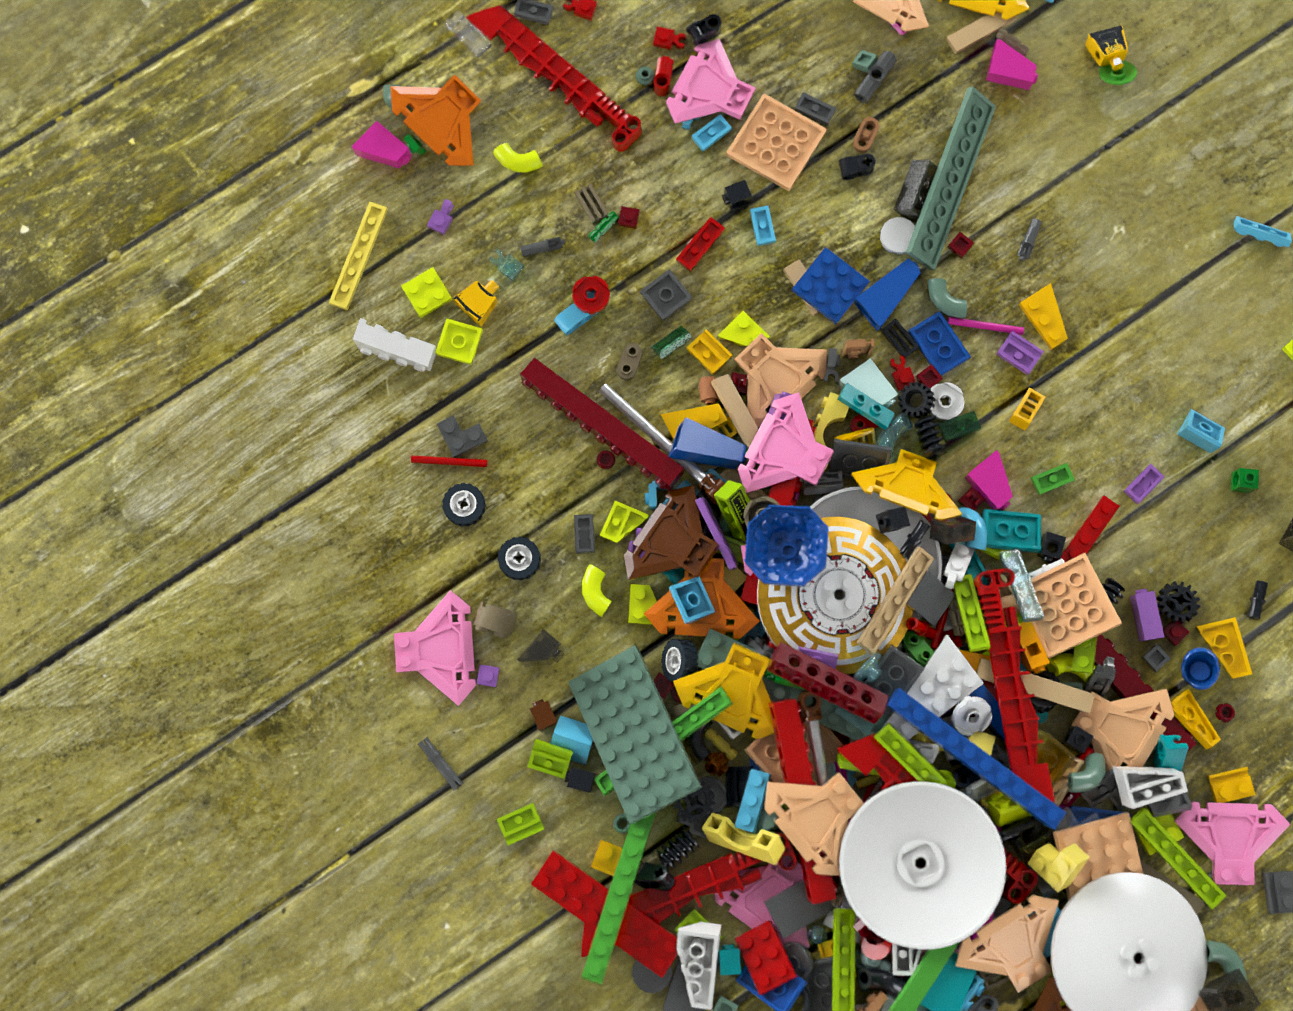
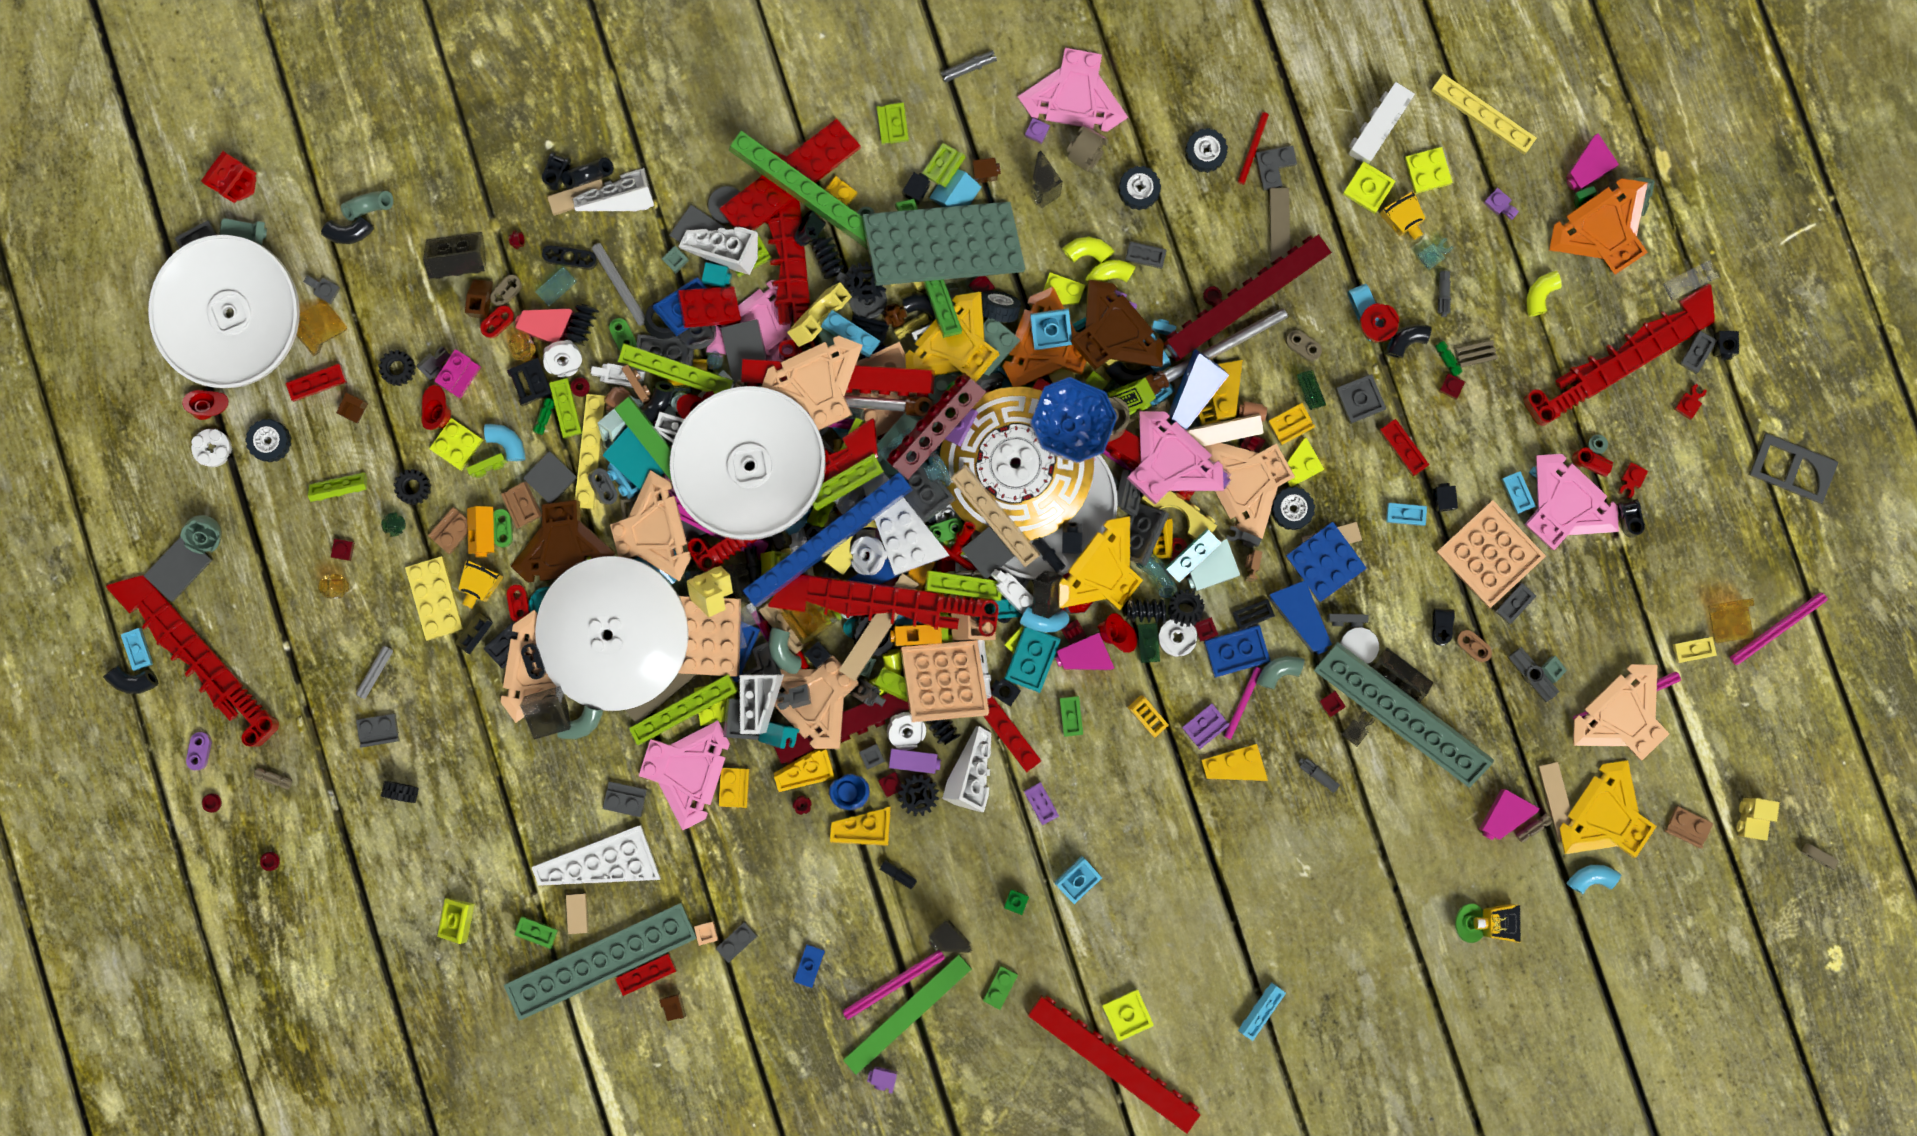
camera: 110 degrees right, 5 degrees up
neon yellow wing [600,501,649,544] -> none
medium lavender tile [695,497,739,570] -> none
red plate [890,356,916,391] -> none
clear light blue tile [999,549,1044,623] -> none
none -> dark grey plate [777,684,811,710]
none -> white plate [887,712,926,750]
none -> white wedge [942,726,991,812]
none -> neon yellow cylinder [1085,260,1136,283]
none -> red piece [1097,613,1137,653]
none -> dark tan tile [1269,188,1290,264]
none -> black wheel [1272,487,1315,530]
none -> dark grey plate [1327,614,1368,627]
none -> clear smoke plate [1341,711,1375,747]
none -> black cylinder [1385,324,1432,358]

